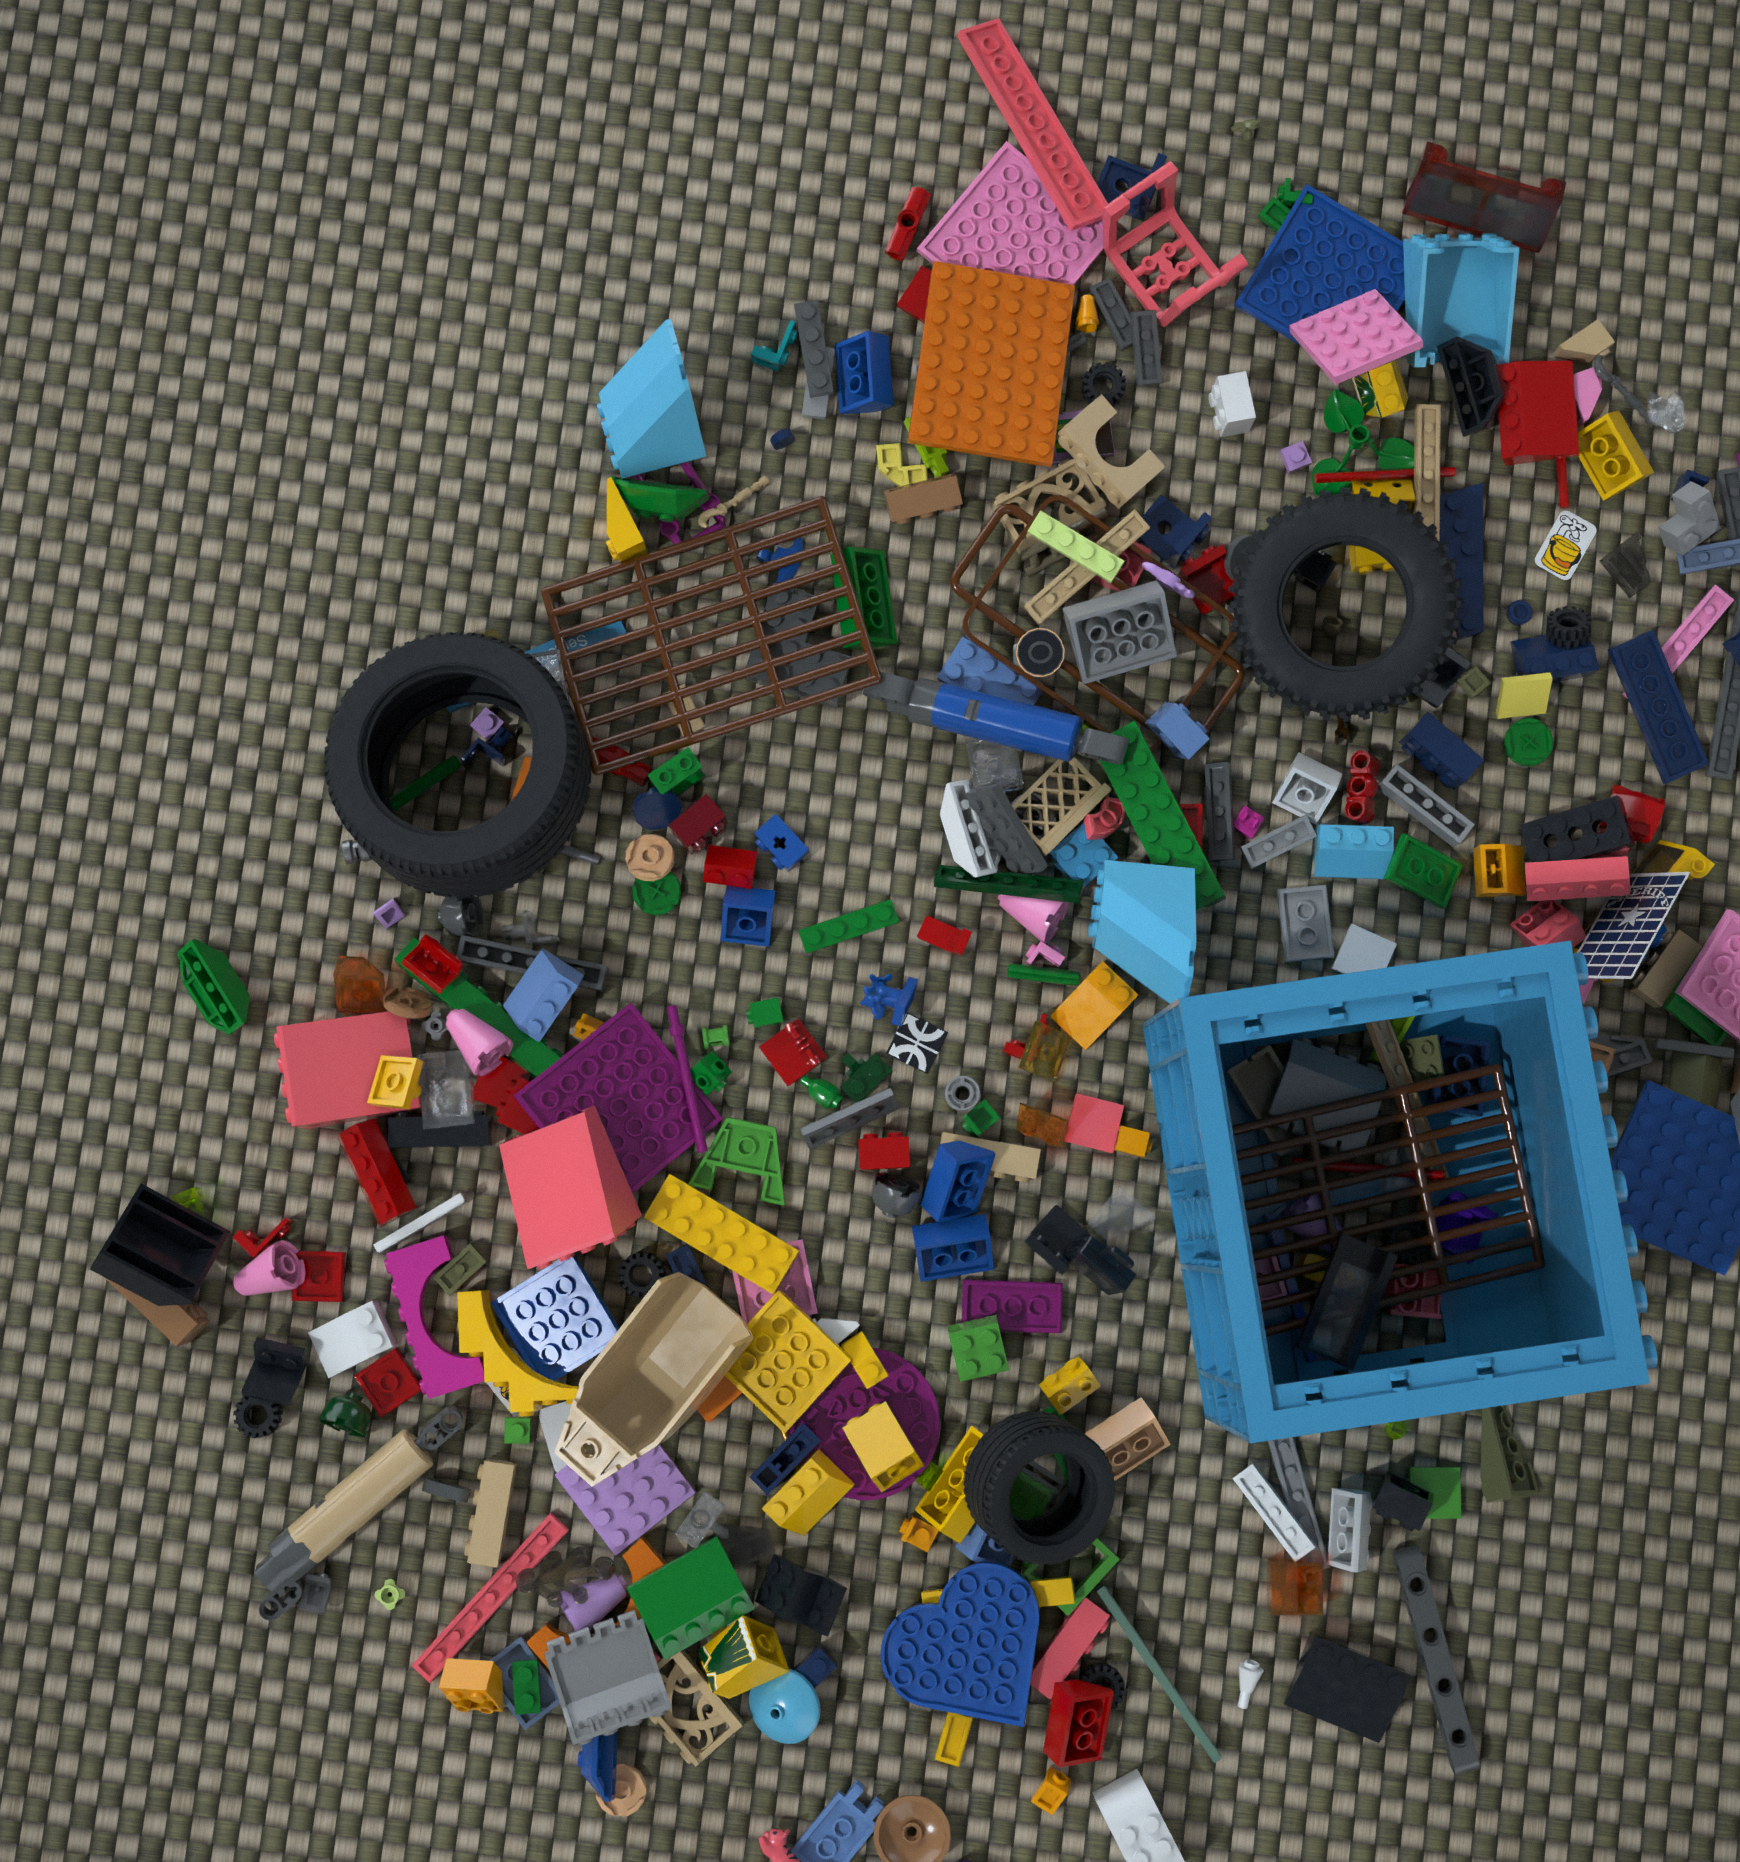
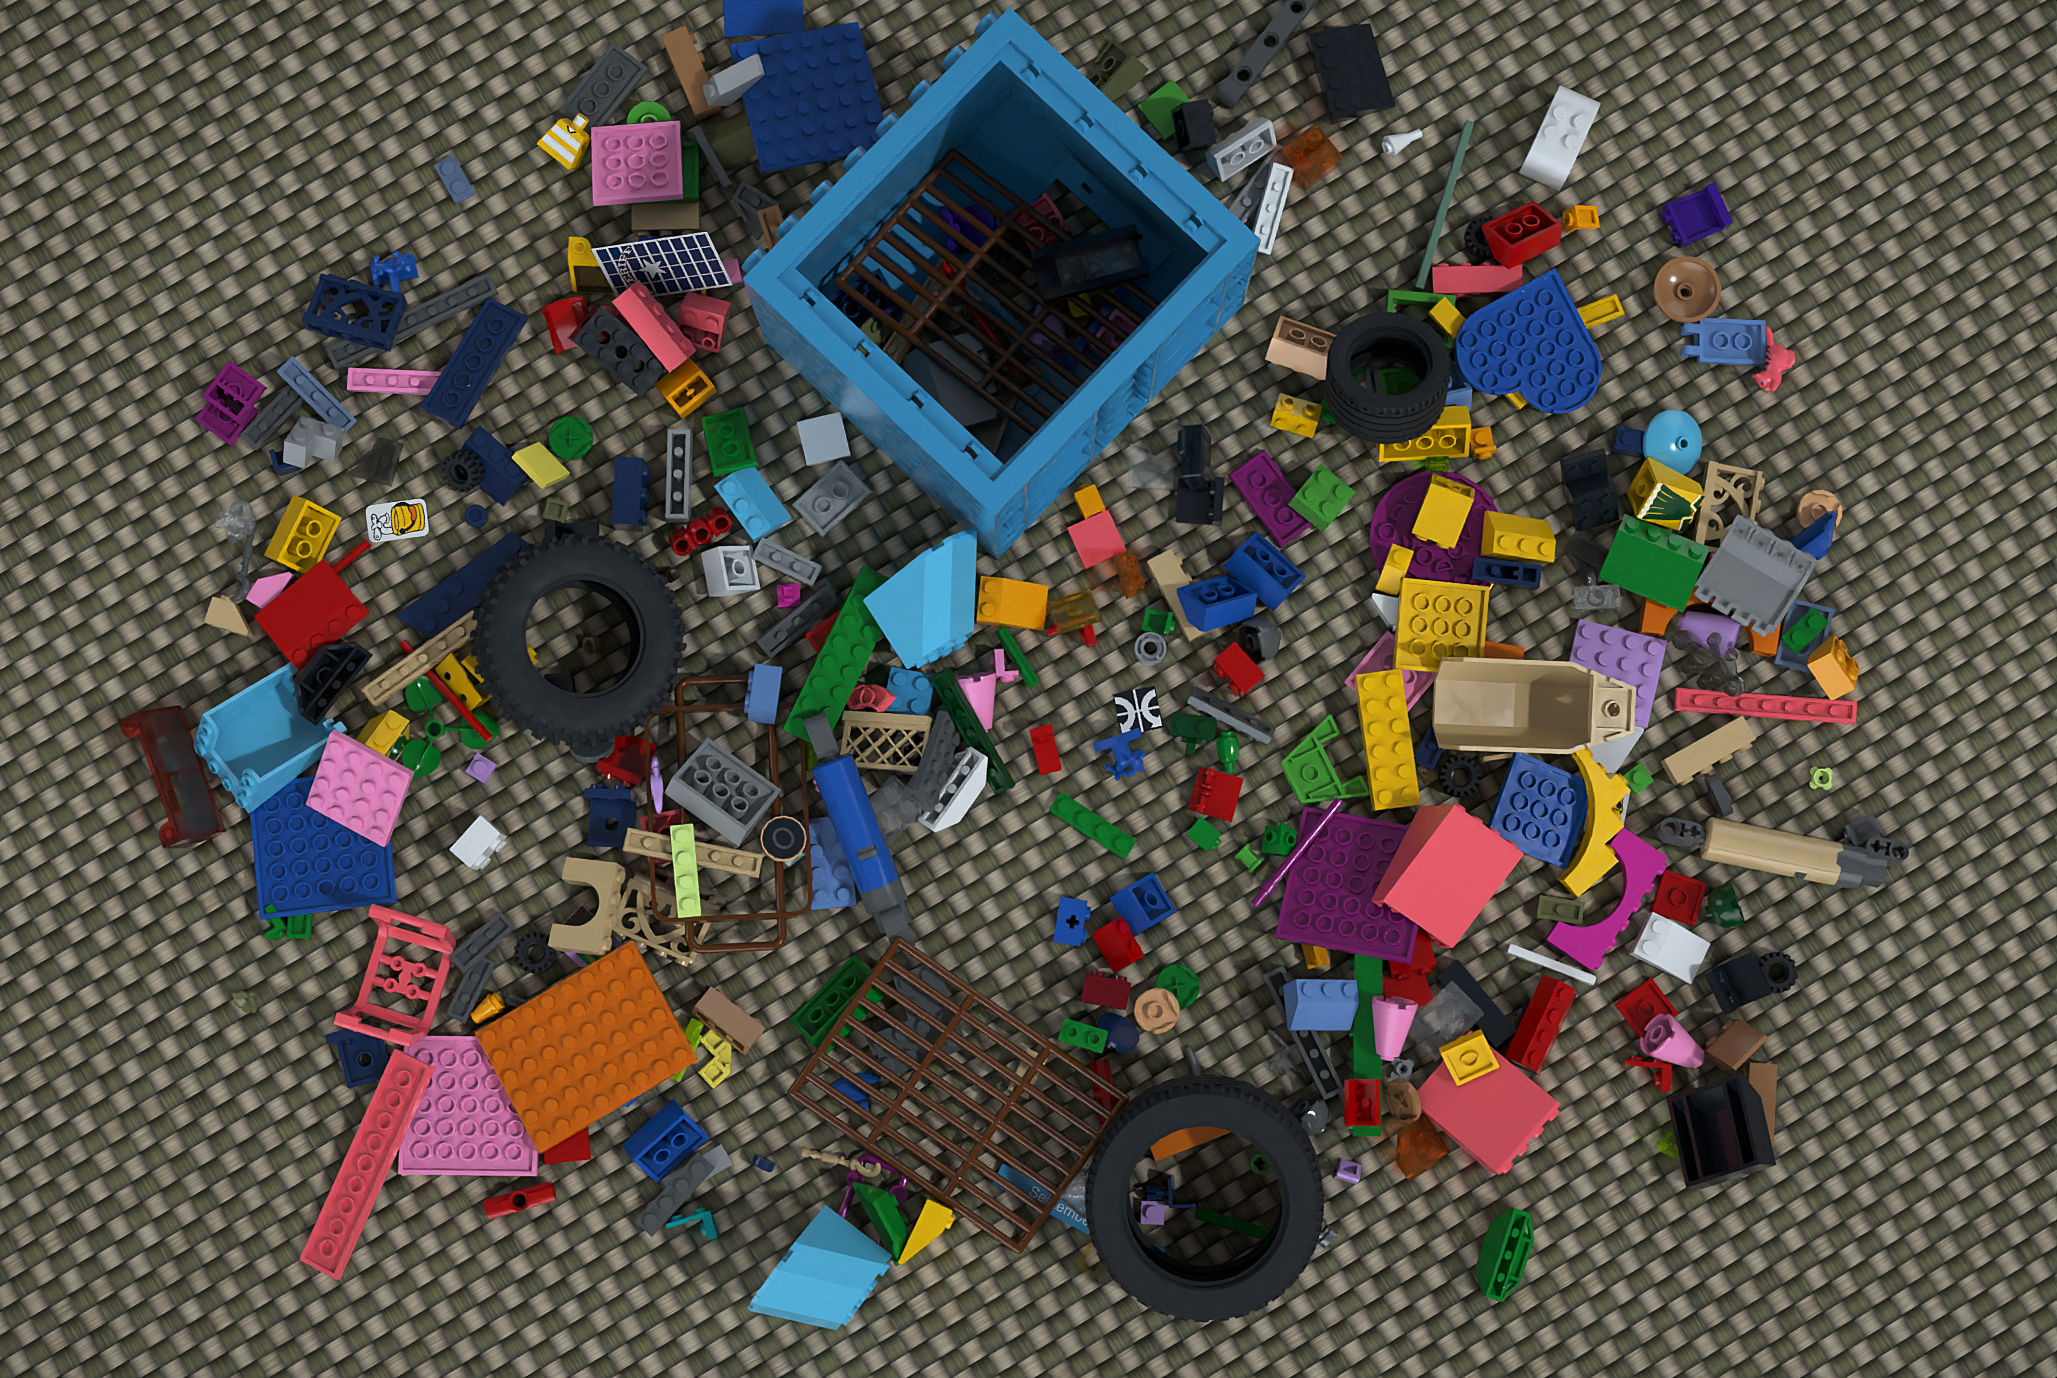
camera: 125 degrees left, 0 degrees up
none -> medium nougat slope [1703,1019,1768,1071]

